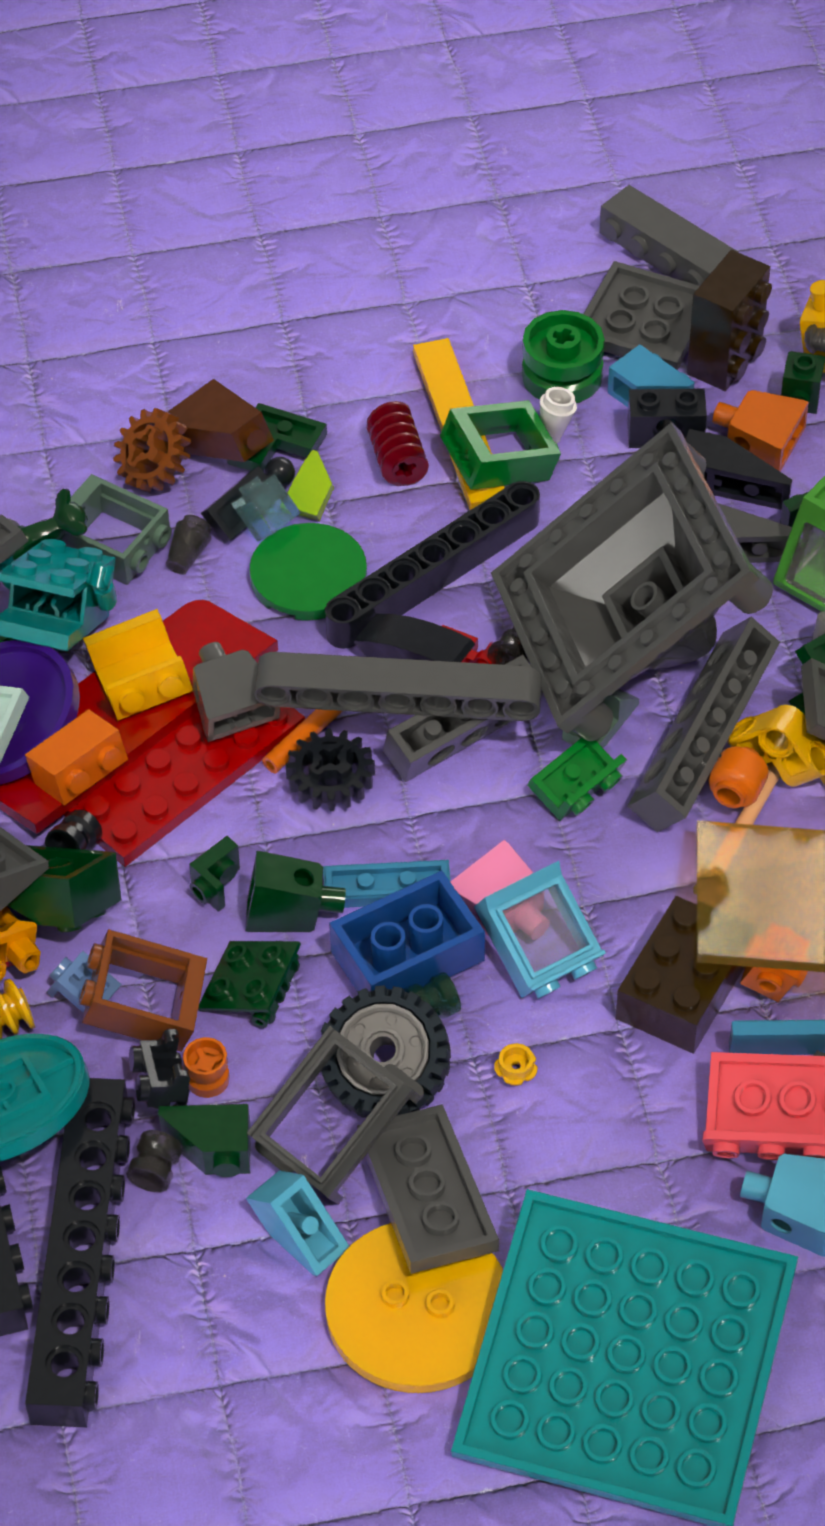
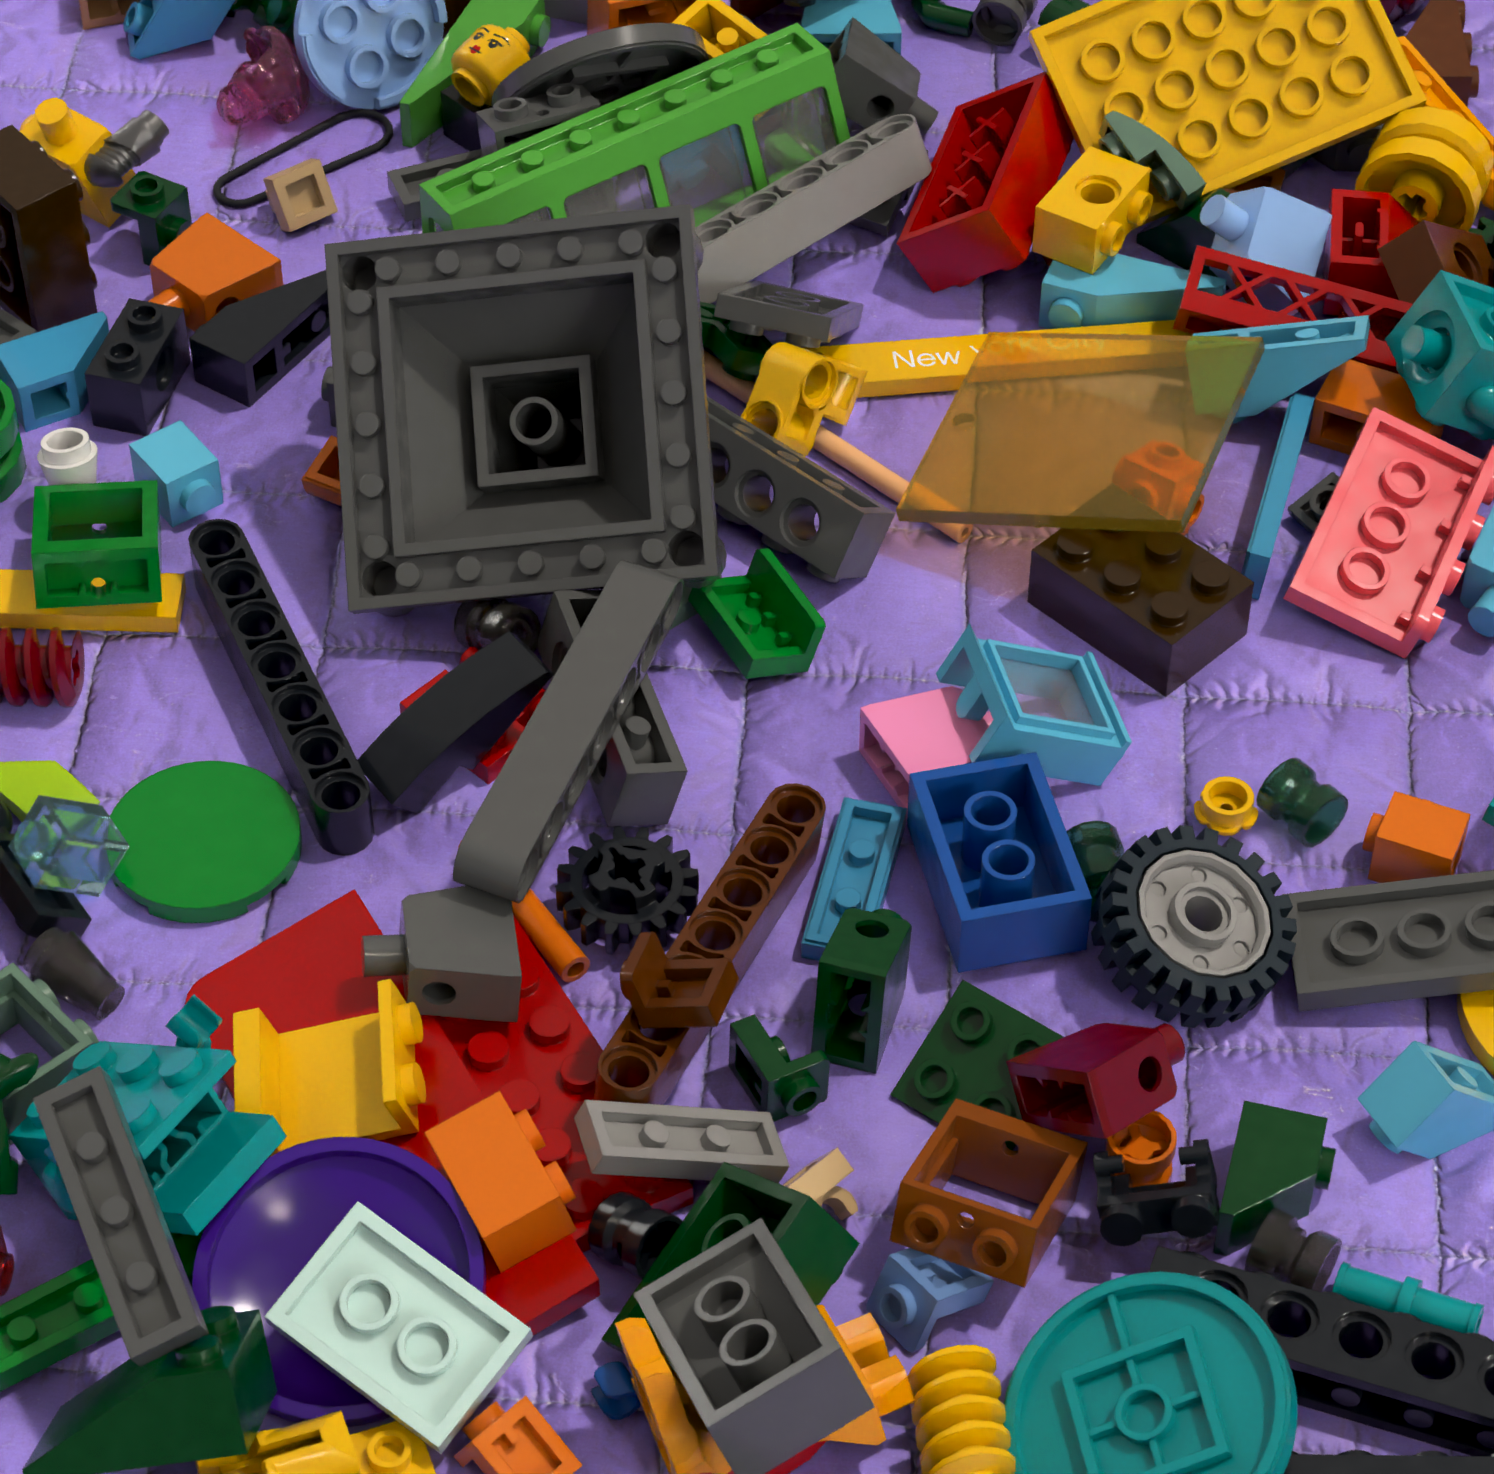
camera: 75 degrees left, 5 degrees down
dark grey piece [247,1026,424,1205] -> none
orange head [708,746,769,808] -> none
none -> medium azure brick [129,420,224,528]
none -> light grey plate [574,1100,790,1183]
none -> reddish brown beam [593,783,826,1105]
none -> reddish brown bracket [620,932,739,1028]
none -> tan tile [782,1148,858,1221]
none -> dark red torso [1006,1023,1185,1139]
none -> clear green wheel [1256,758,1348,847]
none -> teal pin [1332,1262,1484,1334]
none -> orange brick [1362,791,1471,883]

